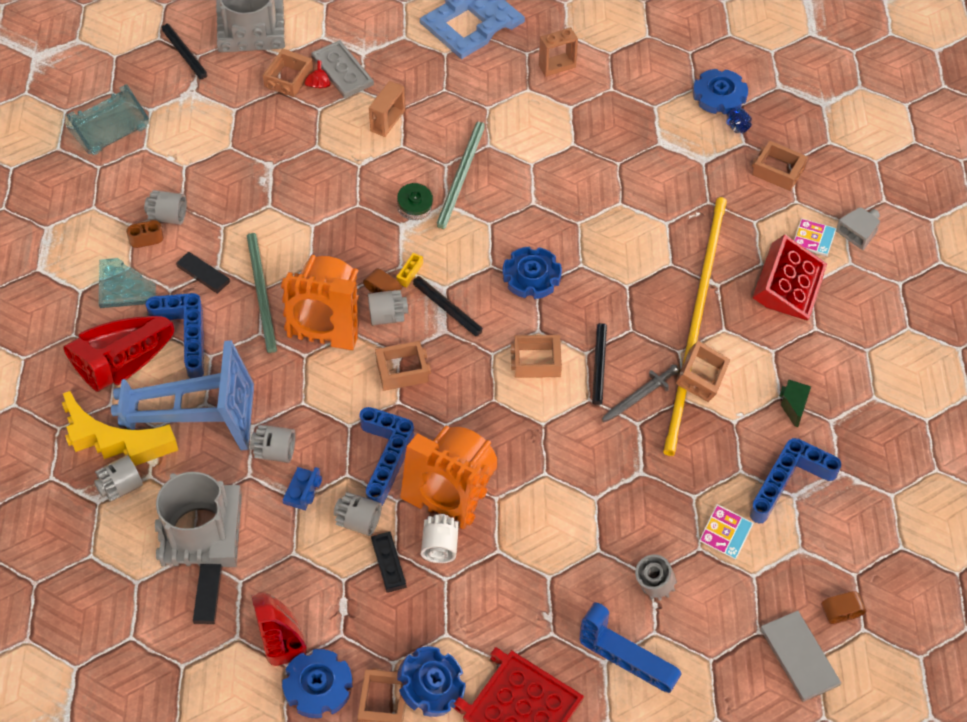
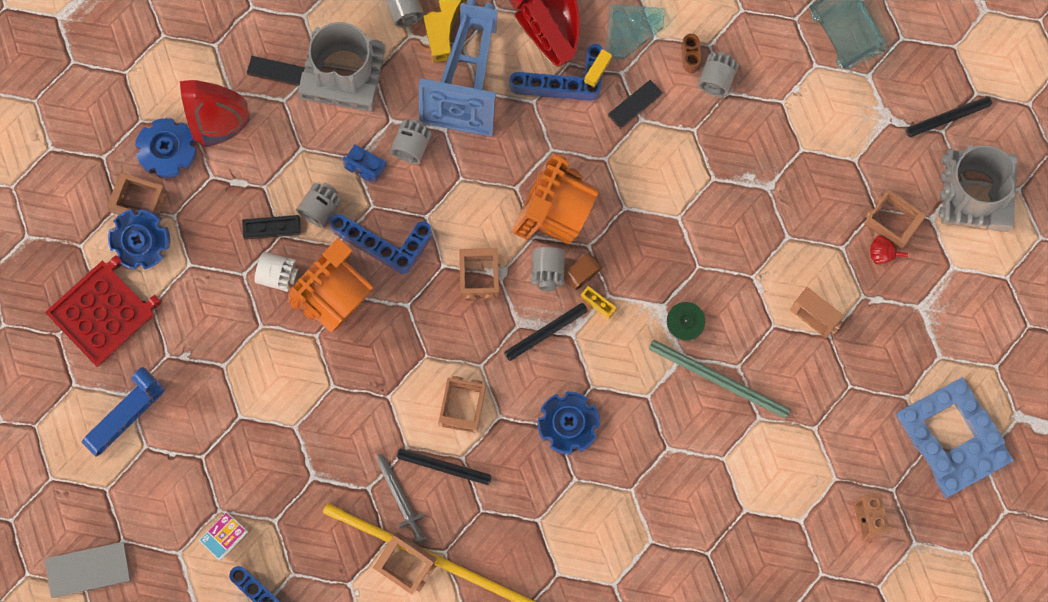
camera: 100 degrees right, 20 degrees up
sand green axle [247,233,277,353] -> none
light grey tile [311,40,374,98] -> none
light grey gear [635,554,677,600] -> none
none -> yellow piece [584,49,612,87]

